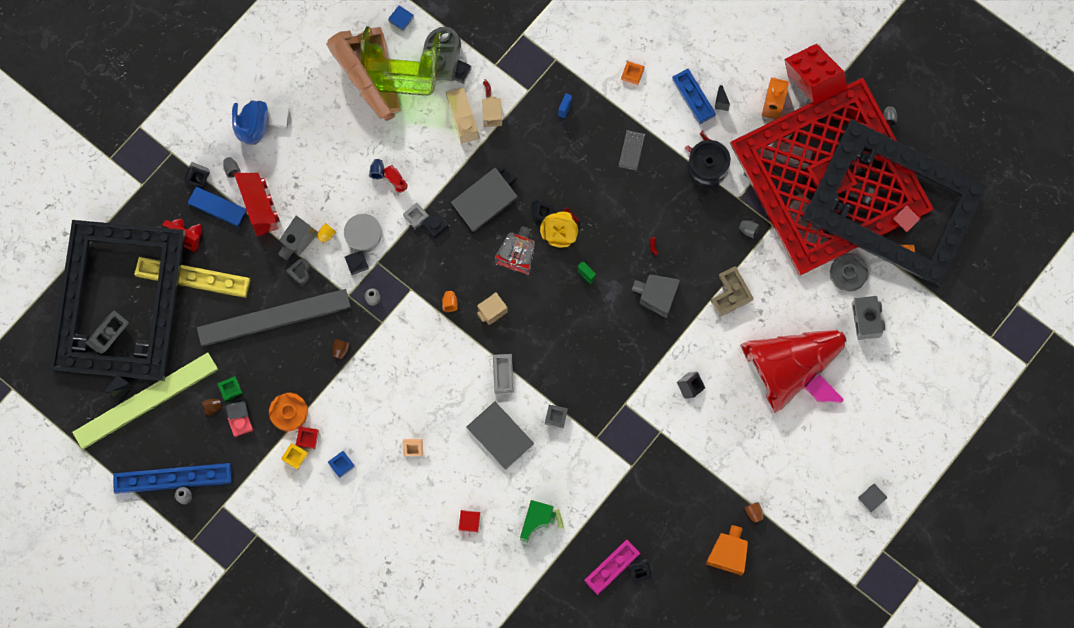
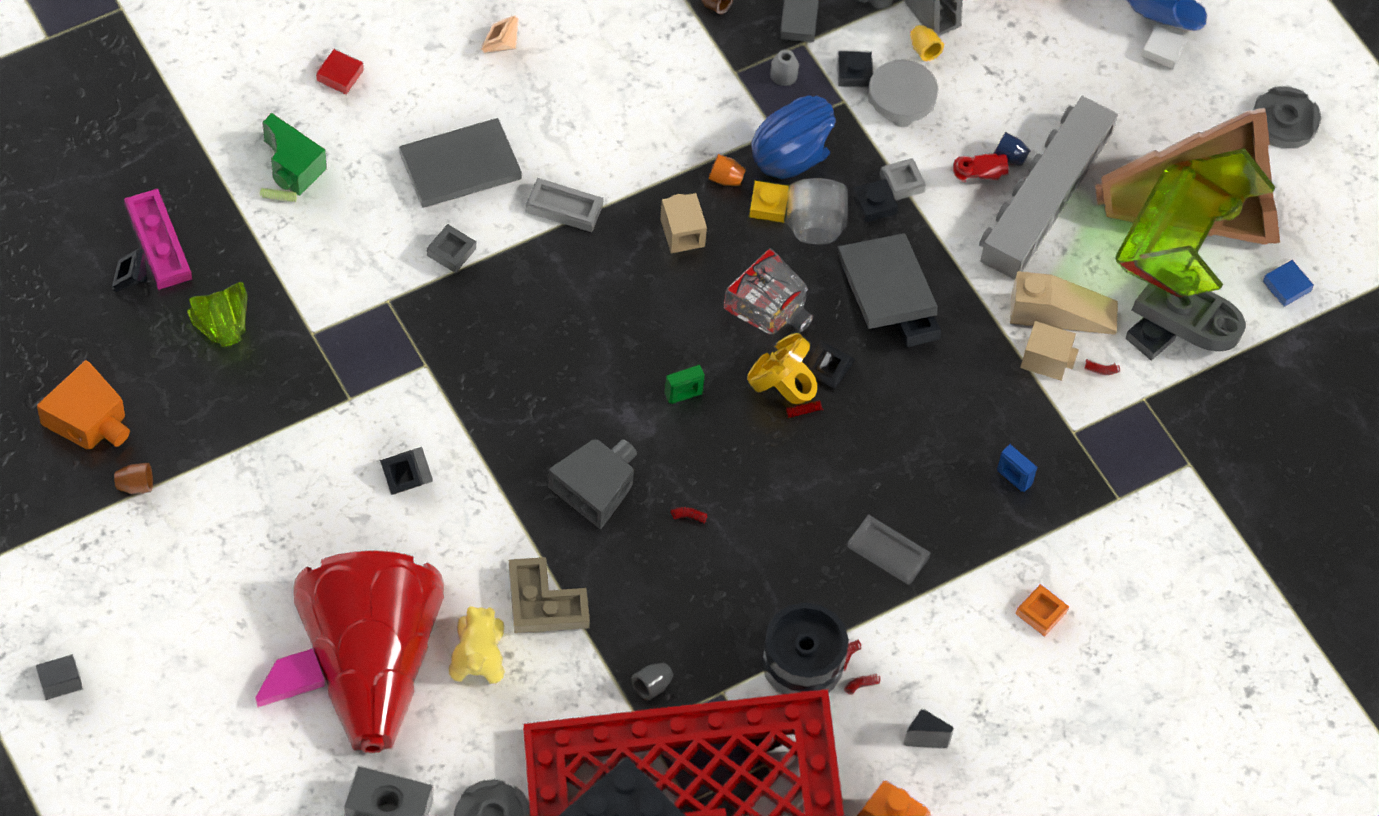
camera: 105 degrees right, 15 degrees down
blue tile [672,69,716,124] -> none
none -> clear neon green brick [187,282,248,347]
none -> light yellow animal [448,606,505,684]
none -> yellow plate [749,181,790,223]
none -> blue hair [751,95,836,179]
none -> clear piece [787,178,848,244]
none -> light grey brick [979,96,1118,279]
none -> dark grey tile [1253,86,1321,149]

